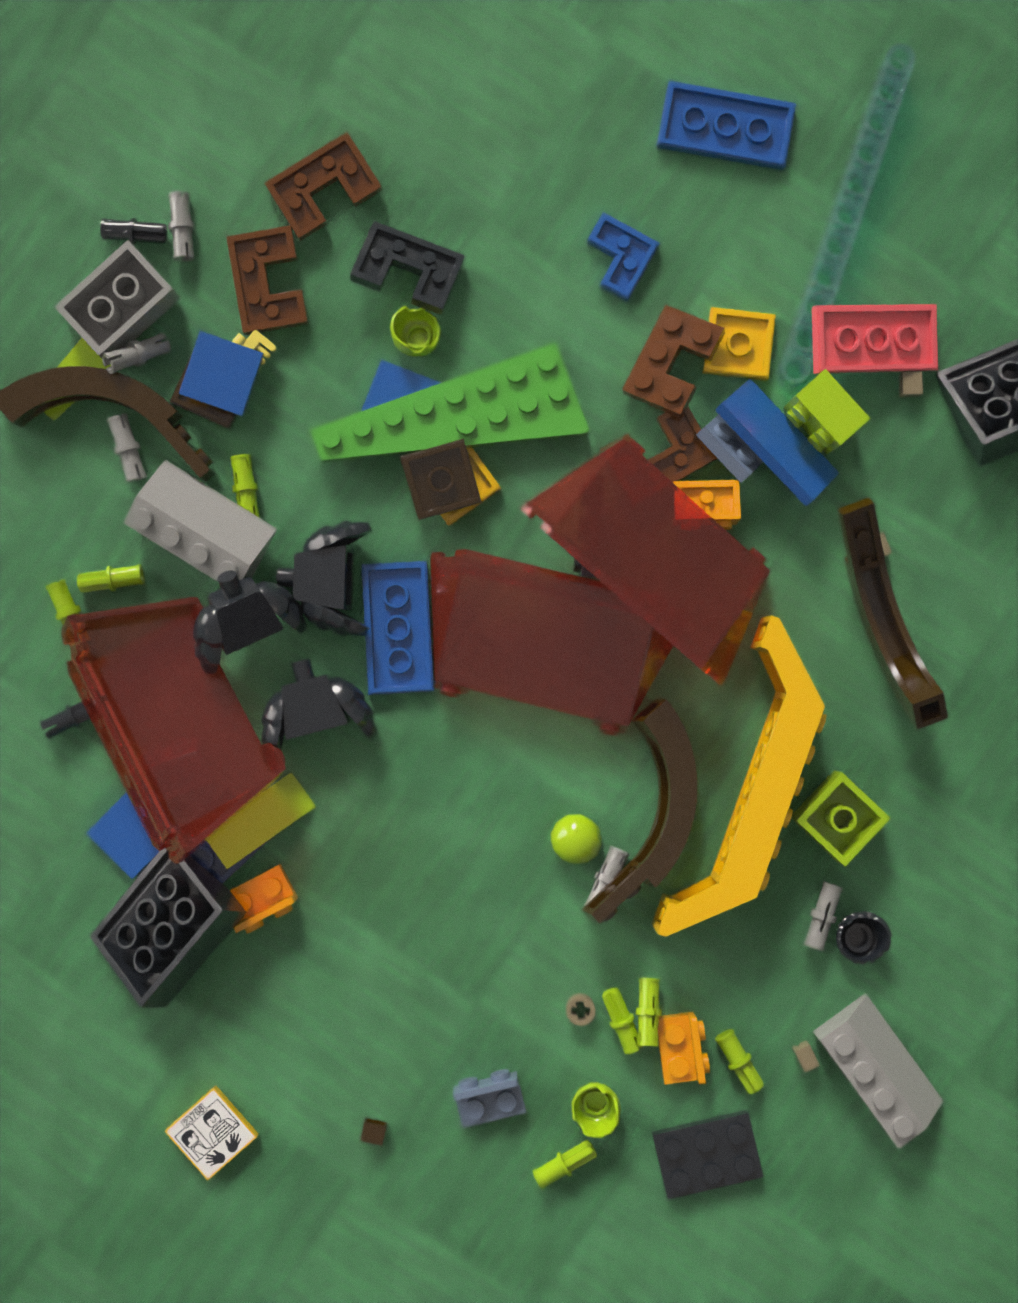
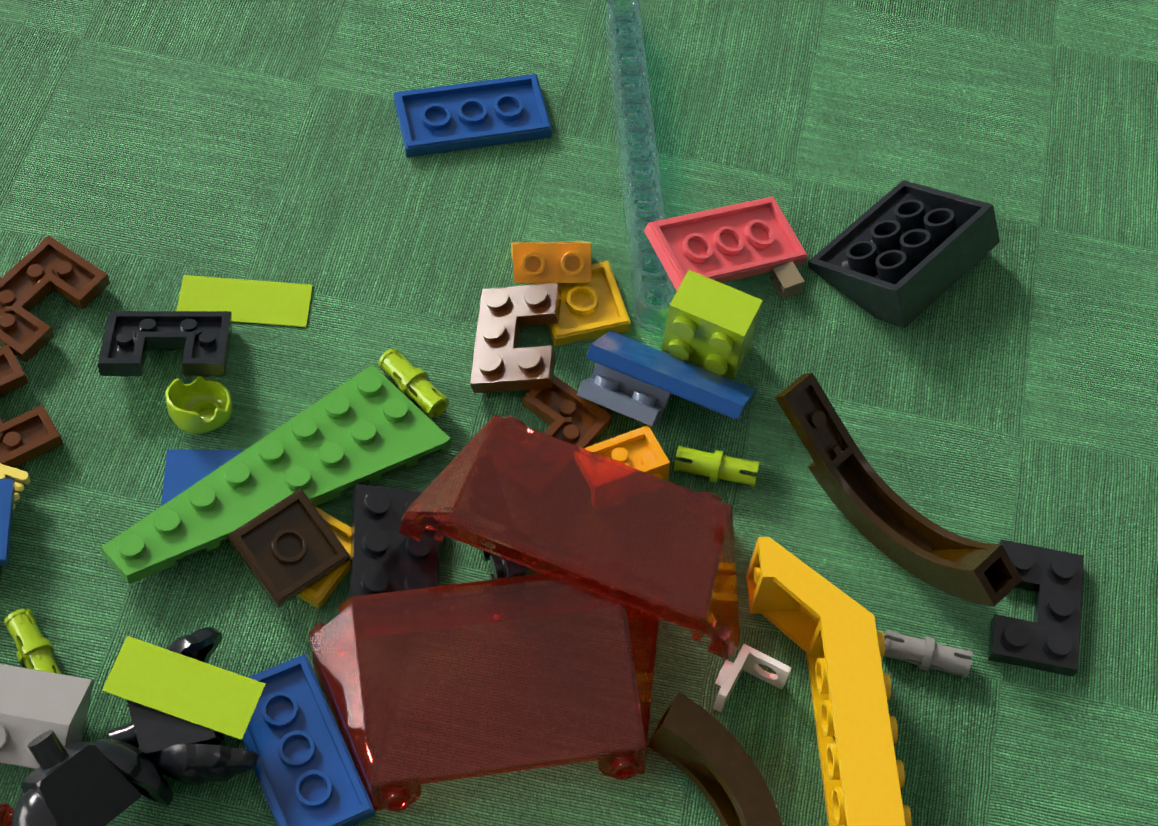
camera: 25 degrees left, 30 degrees down
blue tile [587,212,660,302] -> none
lime brick [791,770,891,867] -> none
none -> lime sticker [102,636,266,740]
none -> lime sticker [176,275,313,327]
none -> black plate [349,484,439,616]
none -> lime pin [378,348,449,418]
none -> light orange bracket [511,241,592,284]
none -> lime pin [673,445,760,487]
none -> white bracket [713,644,792,712]
none -> light grey pin [884,629,973,678]
none -> black plate [988,539,1084,677]

